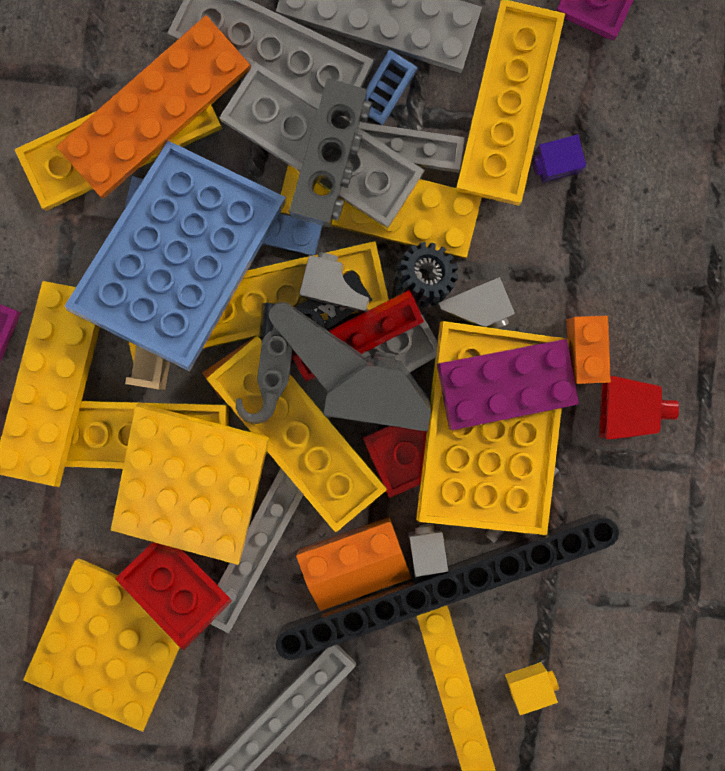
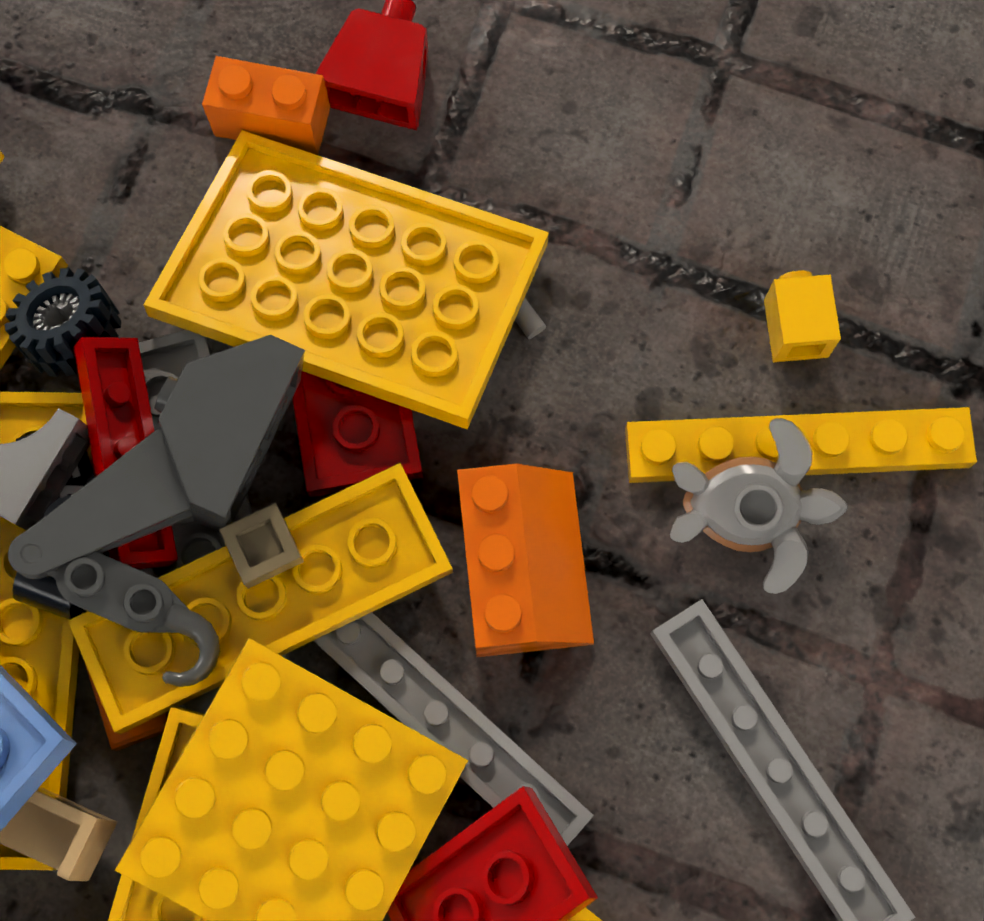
camera: 75 degrees left, 15 degrees down
black beam [276,514,619,660] -> none
light grey brick [408,524,448,577] -> none
light grey slope [436,277,515,329] -> none
magenta plate [437,339,579,430] -> none
none -> dark tan plate [219,503,304,588]
none -> light grey animal [670,418,848,594]

